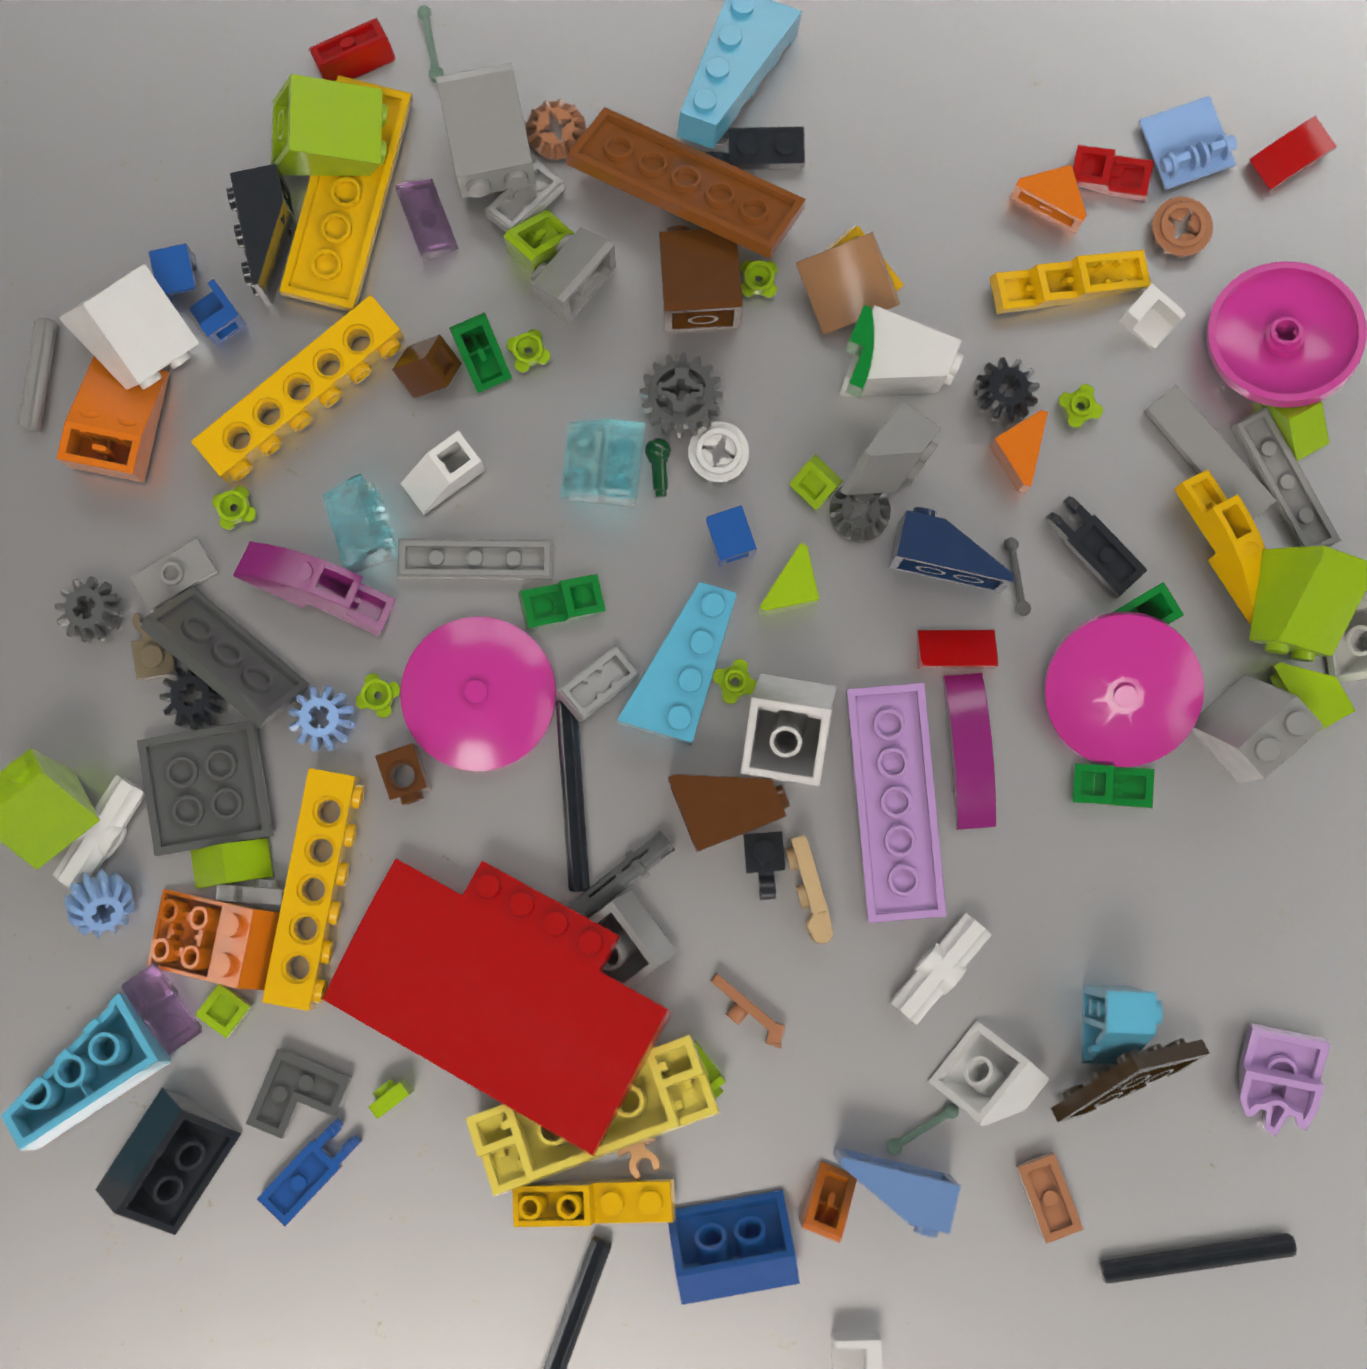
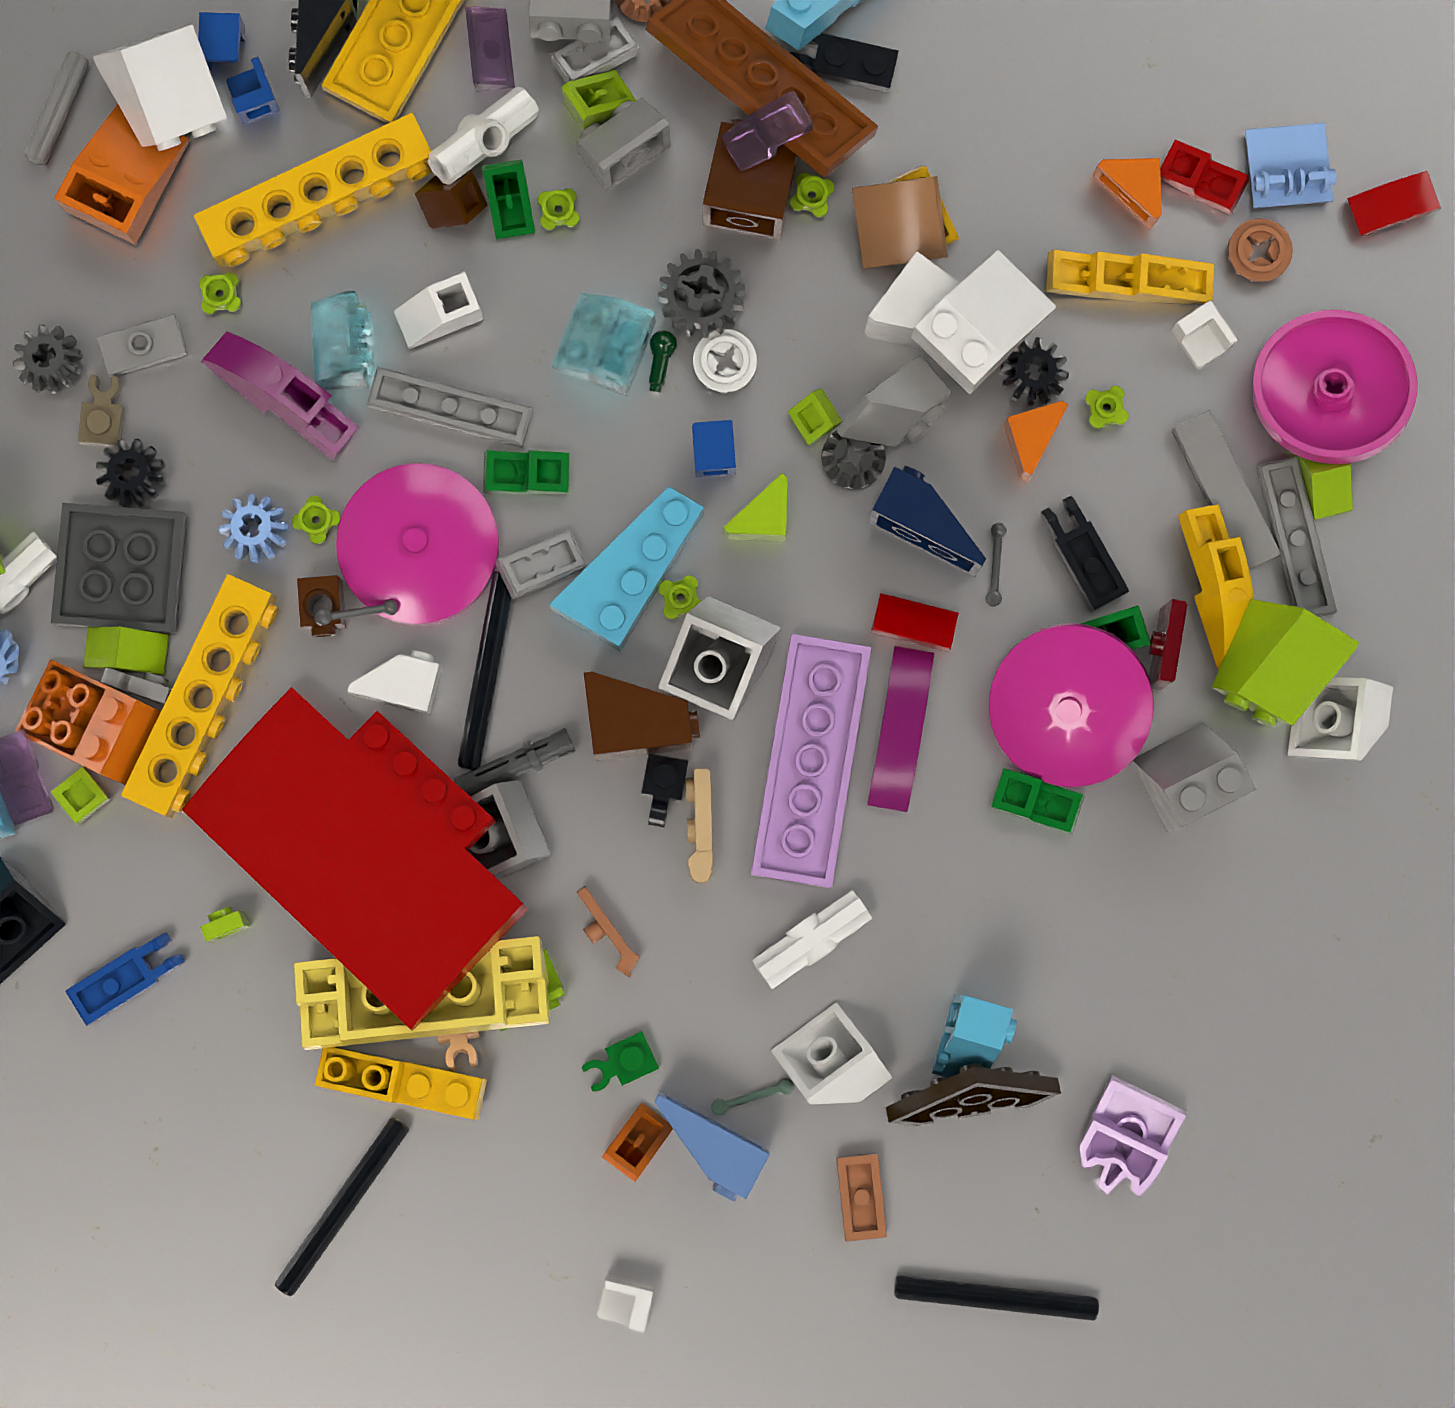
camera: 15 degrees right, 0 degrees up
dark grey plate [140,586,310,728] -> none
dark grey plate [246,1048,352,1139] -> none
blue slope [668,1190,800,1305] -> none
green slope [845,305,875,398] -> none
lime slope [1269,662,1356,732] -> none
none -> dark grey hinge [314,600,398,626]
none -> white slope [347,650,443,715]
none -> white piece [427,87,539,185]
none -> green plate [582,1031,659,1092]
none -> slope [721,90,813,172]
none -> white slope [911,250,1057,394]
none -> dark red plate [1149,599,1188,690]

